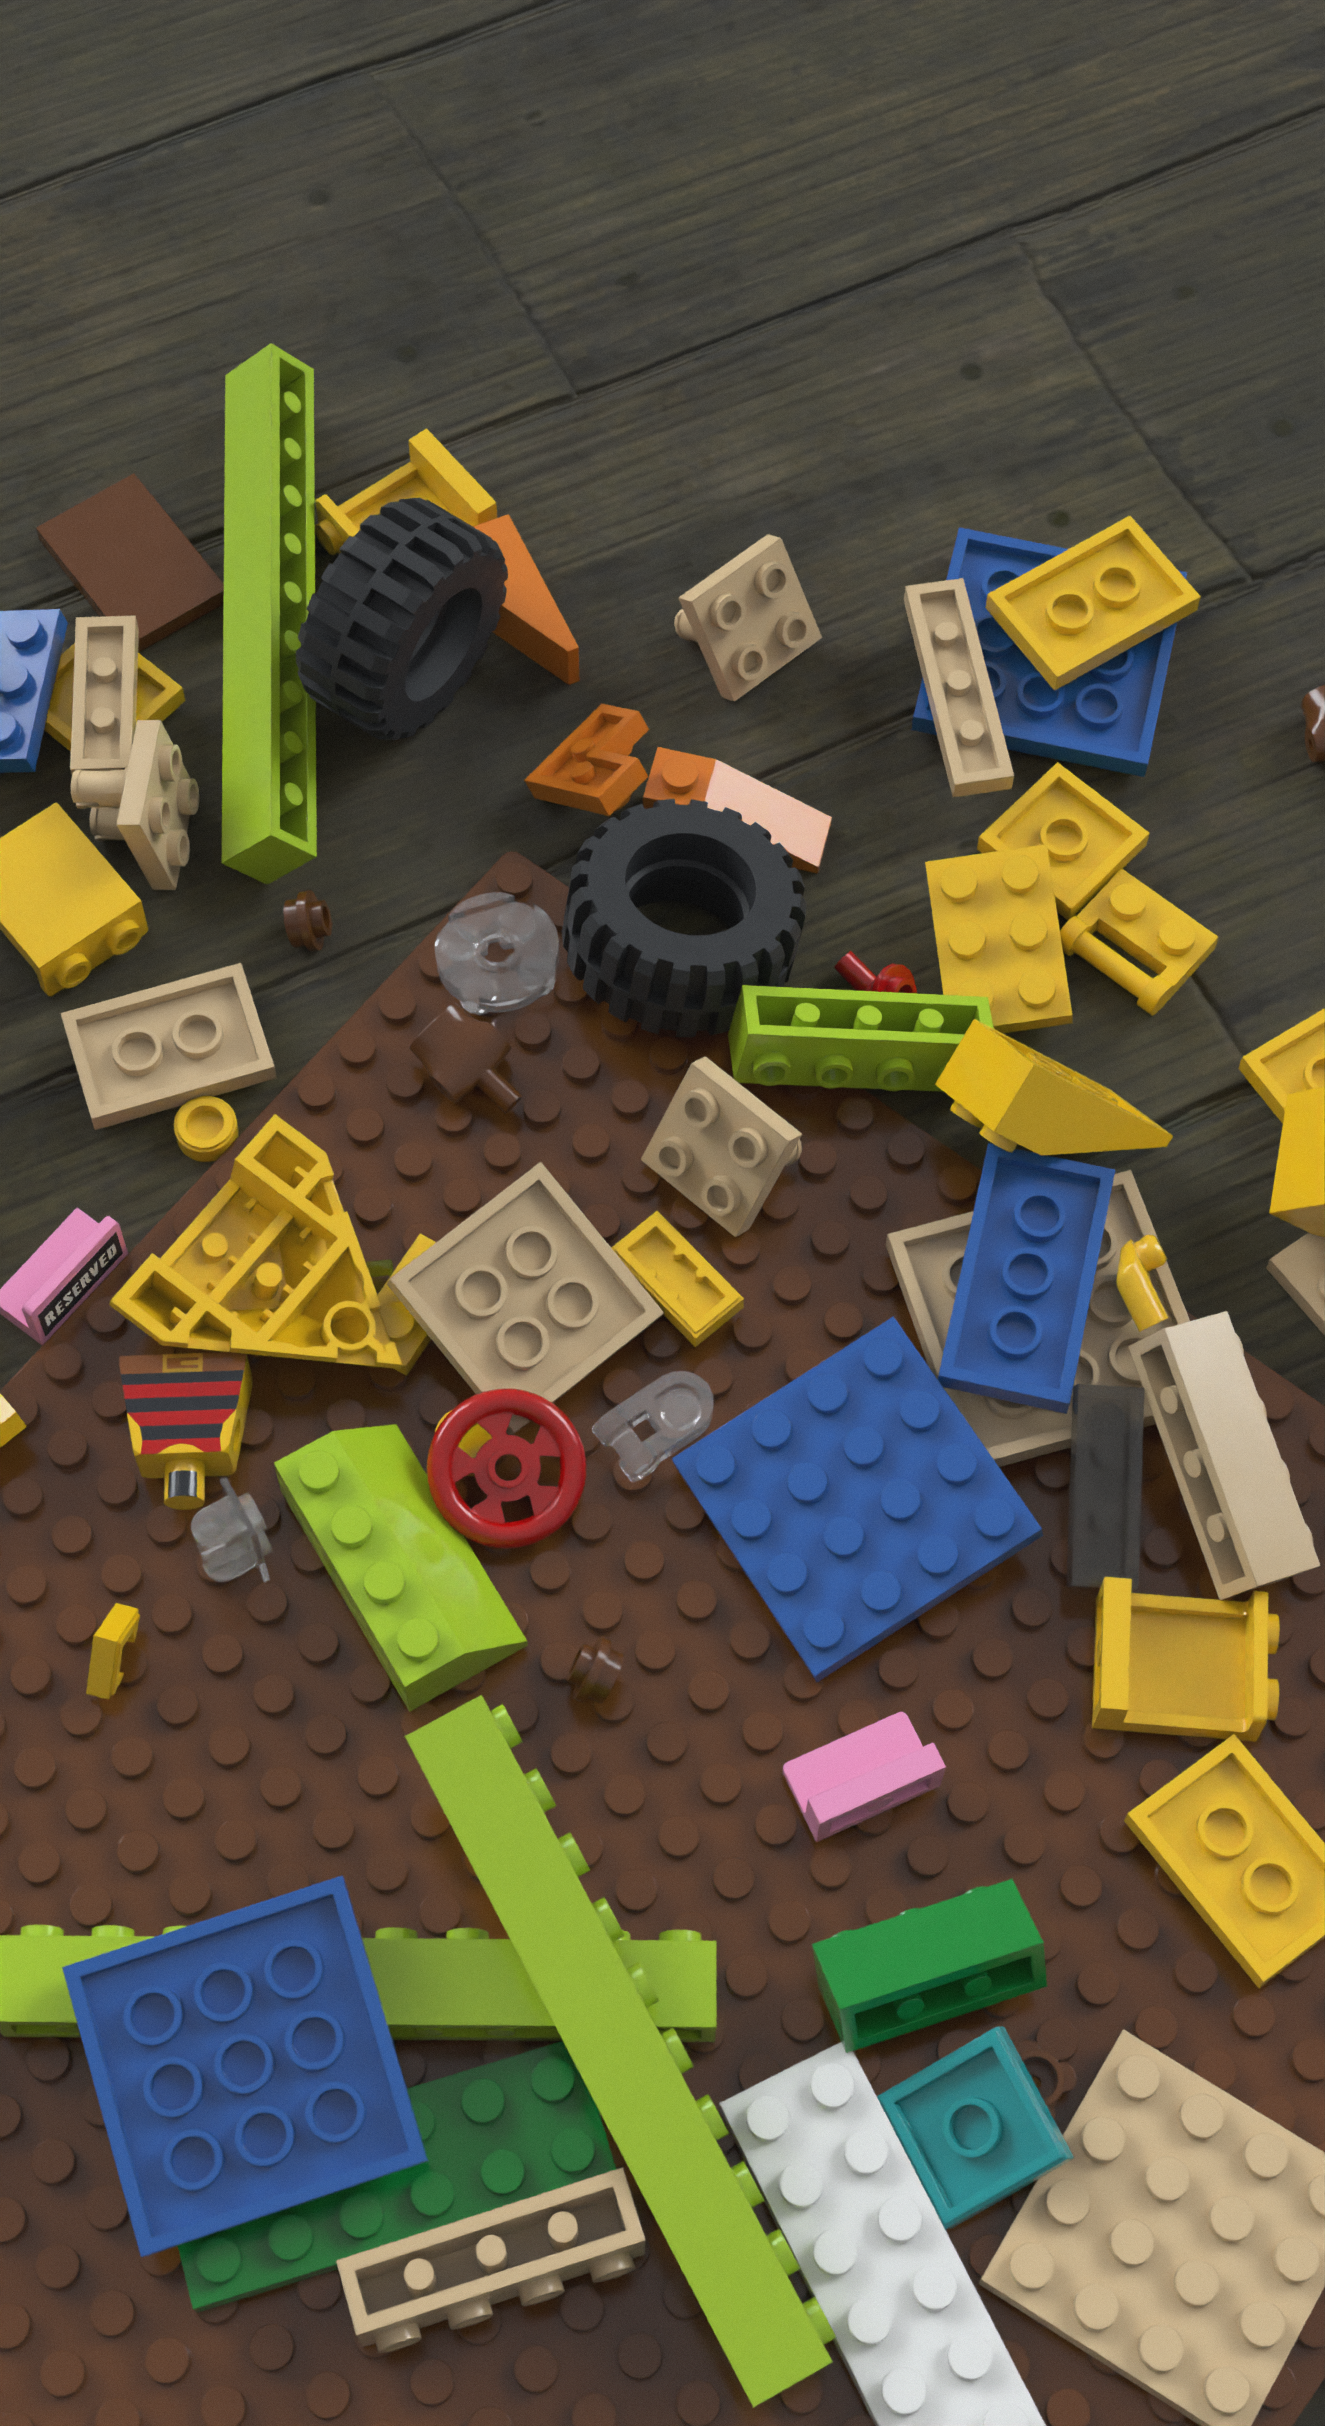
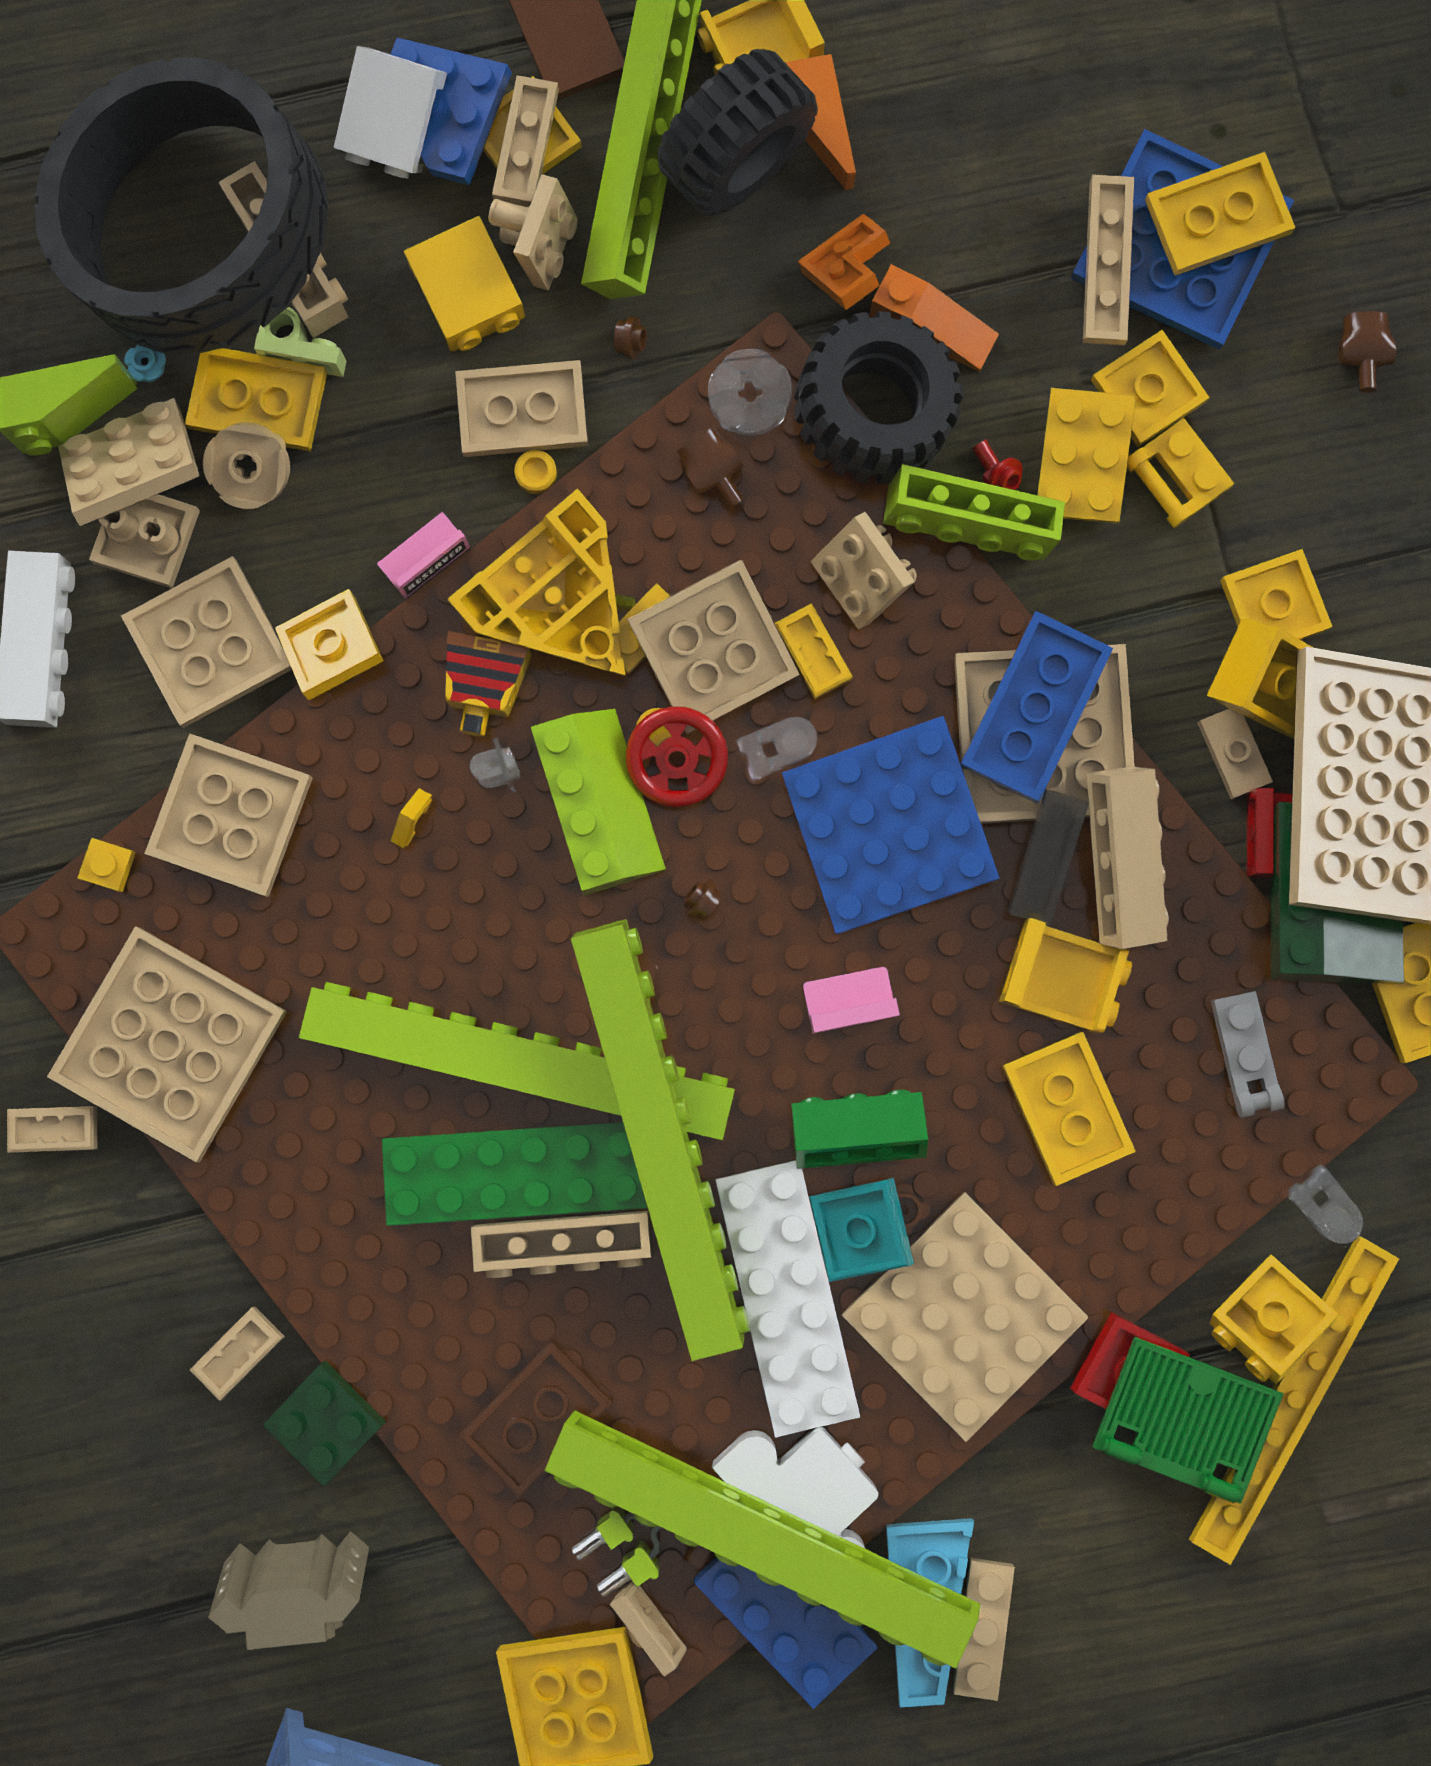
camera: 15 degrees right, 20 degrees up
blue plate [62,1876,429,2257] -> none
tan plate [674,534,822,701] -> none
yellow slope [935,1019,1173,1156] -> none
yellow arm [1116,1235,1169,1332] -> none

